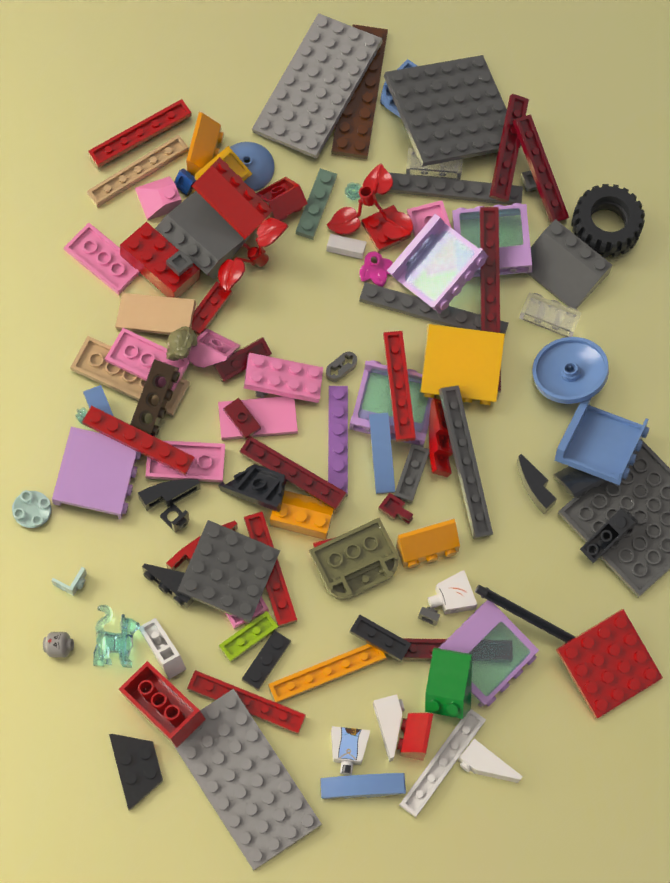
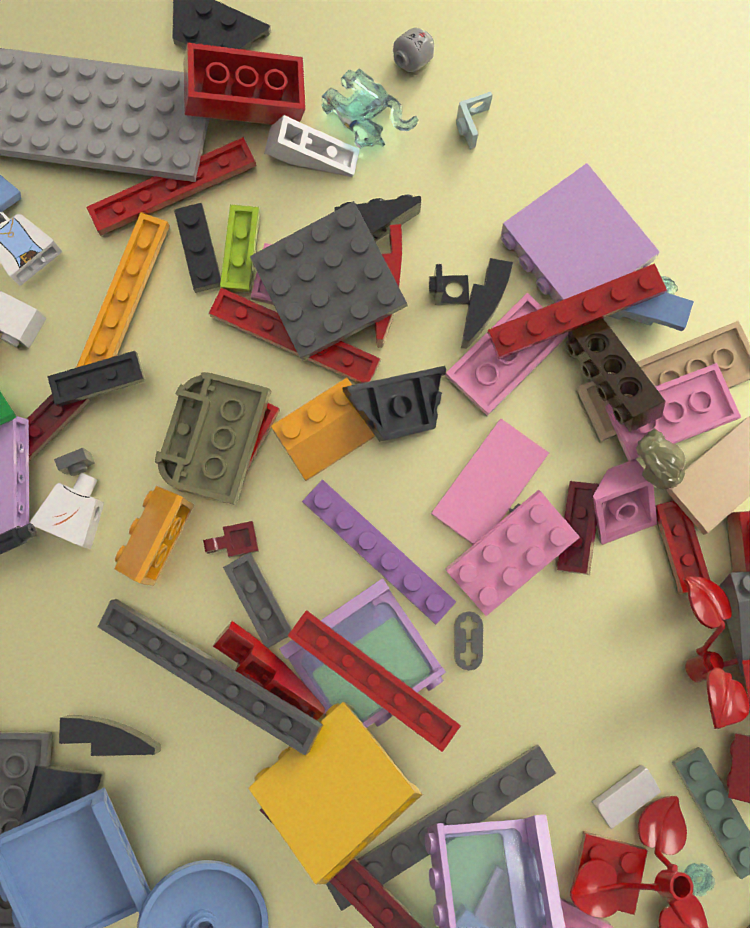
camera: 135 degrees right, 10 degrees up
light aqua dish [12,490,51,528] -> none
dark red plate [223,398,261,440] -> none
dark red plate [239,436,347,511] -> none
dark pink plate [359,251,393,287] -> none
medium blue slope [369,413,395,494] -> none

